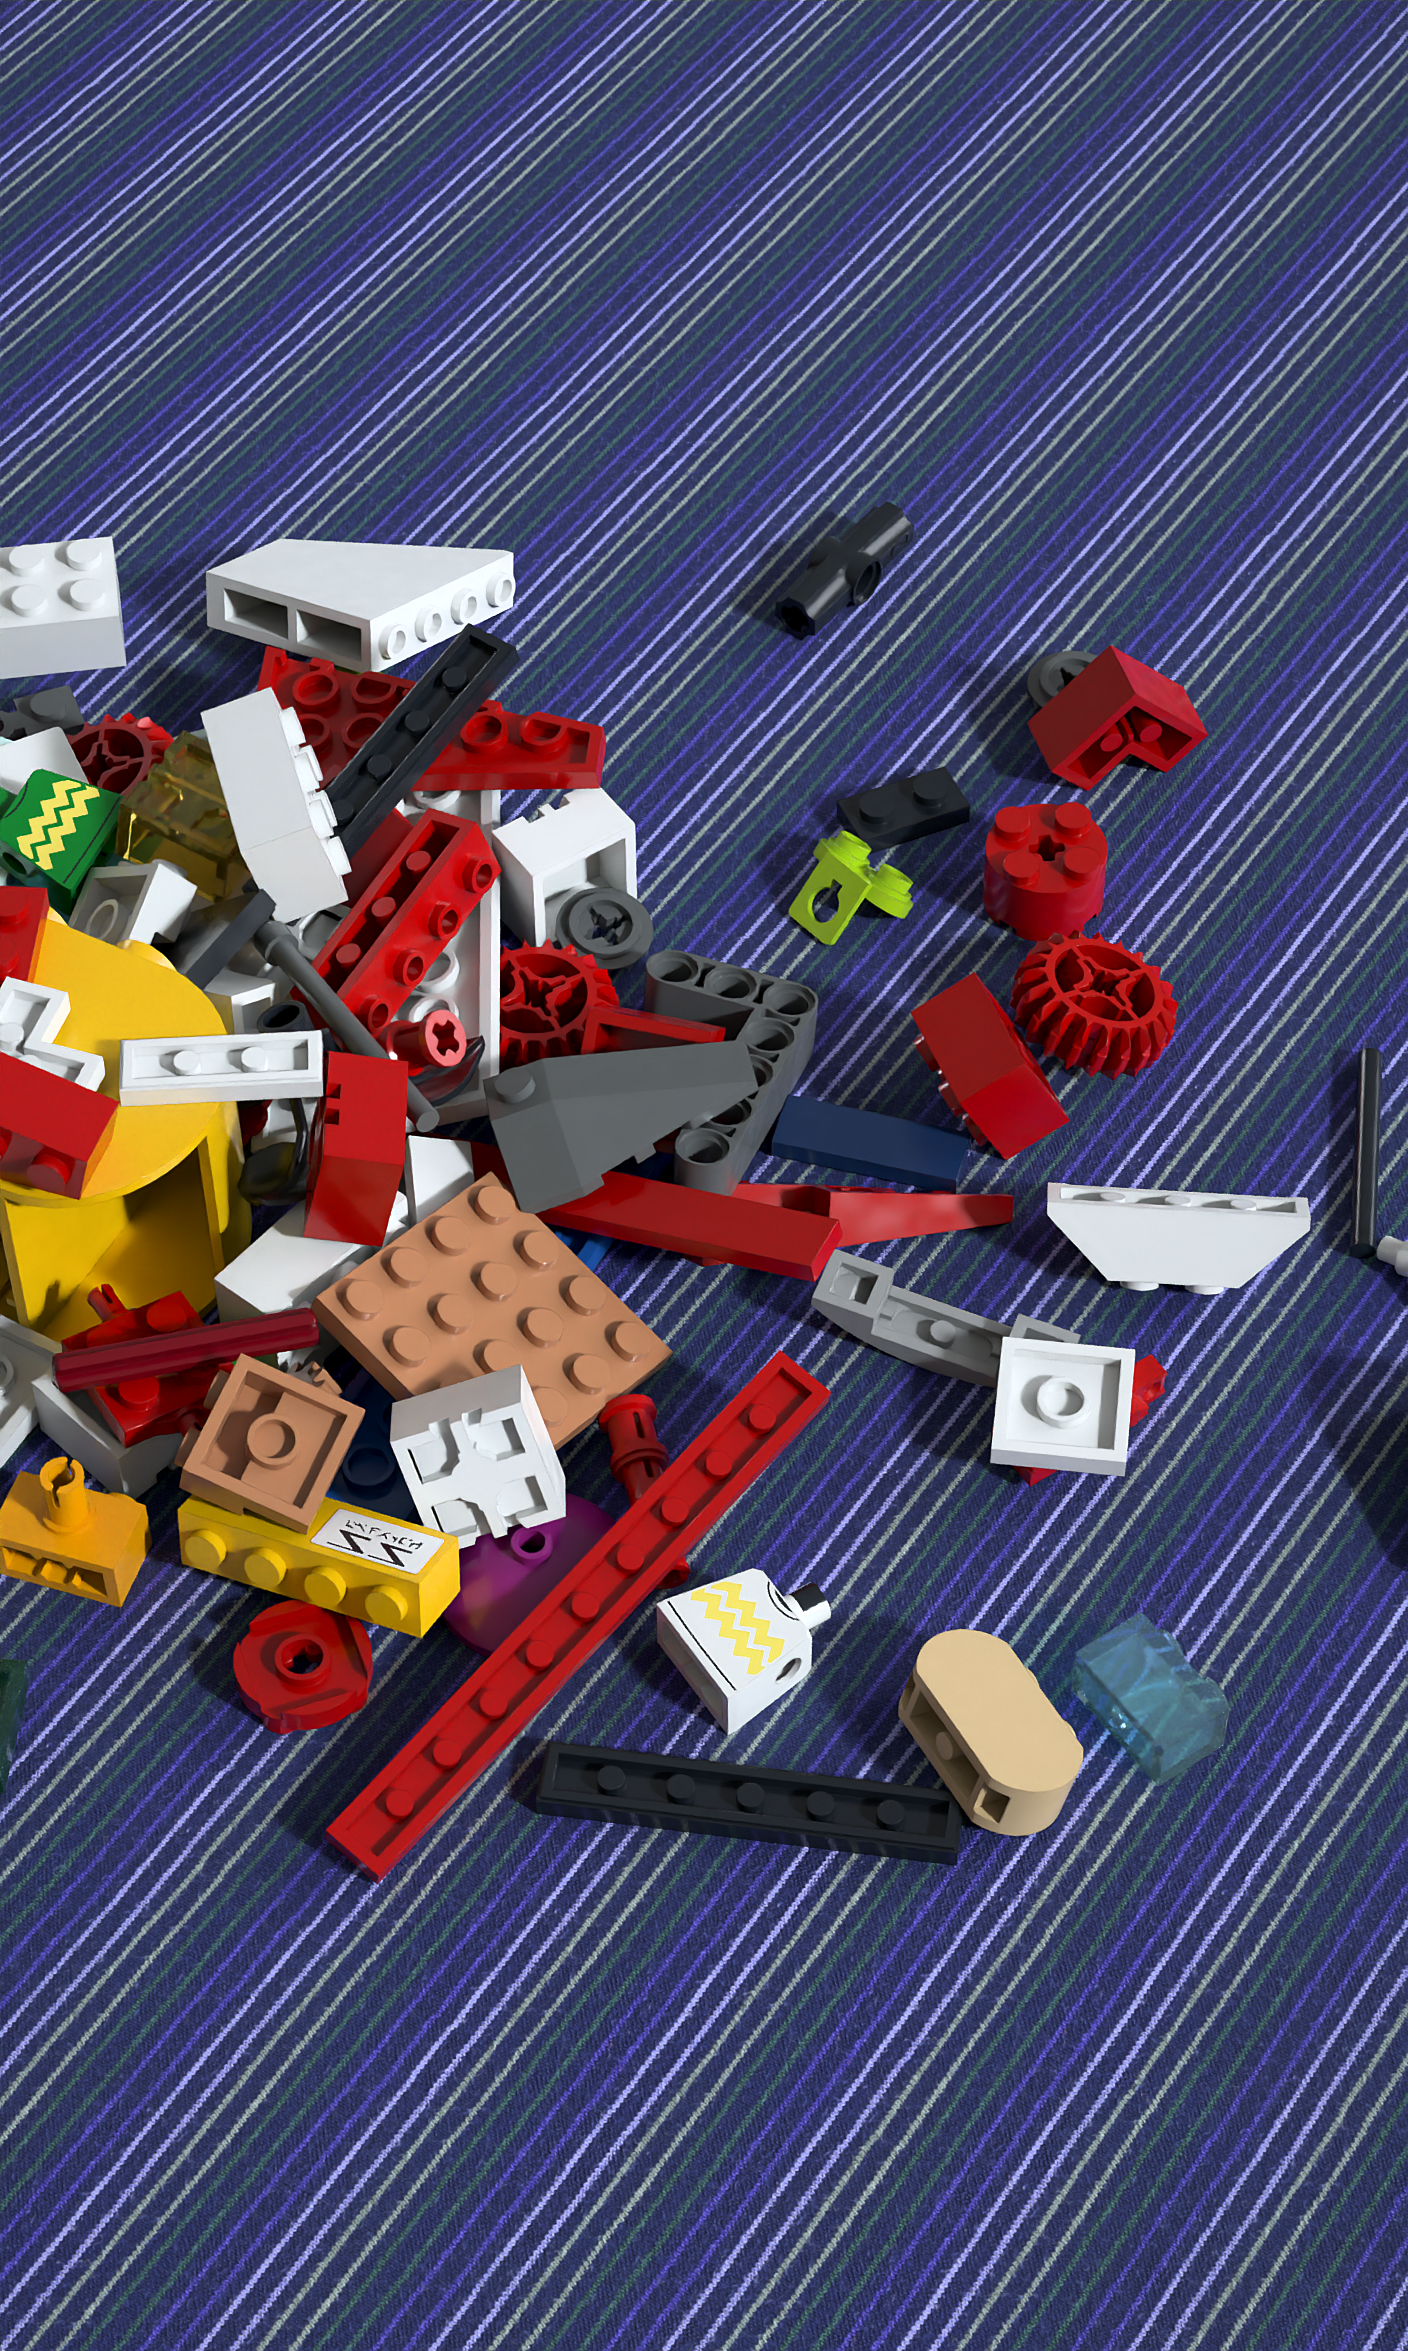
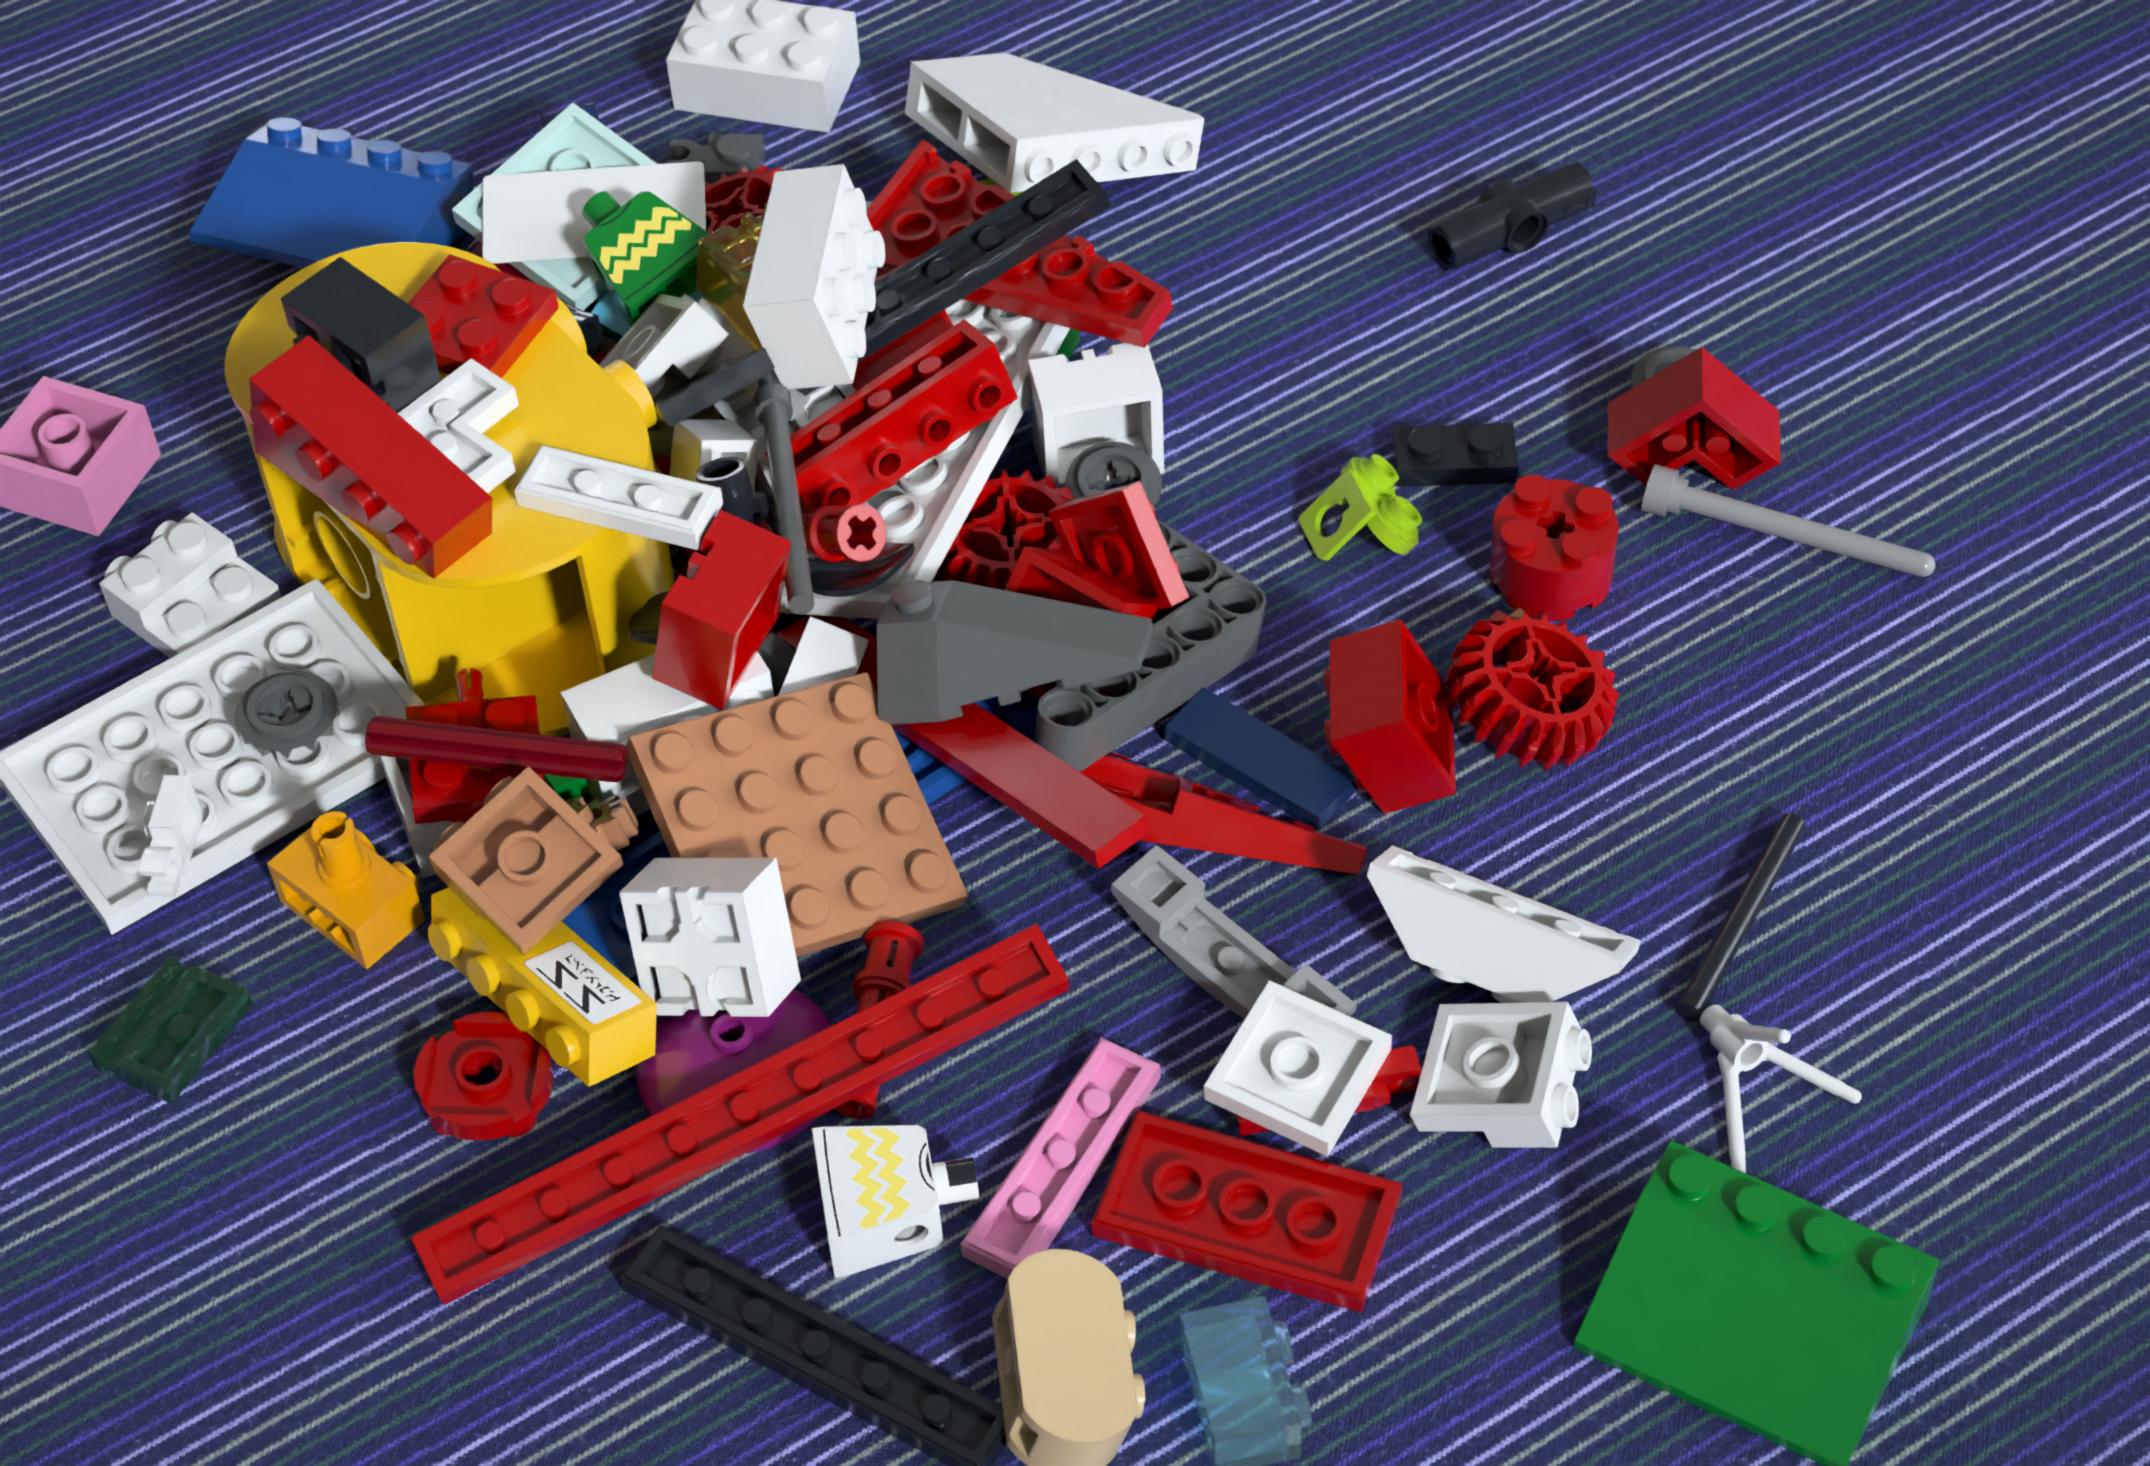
camera: 25 degrees right, 0 degrees up
none -> bright pink tile [961,1038,1161,1279]
none -> red plate [1048,481,1189,610]
none -> red tile [1091,1110,1402,1313]
none -> white plate [1410,1002,1592,1148]
none -> light grey piece [1641,464,1935,577]

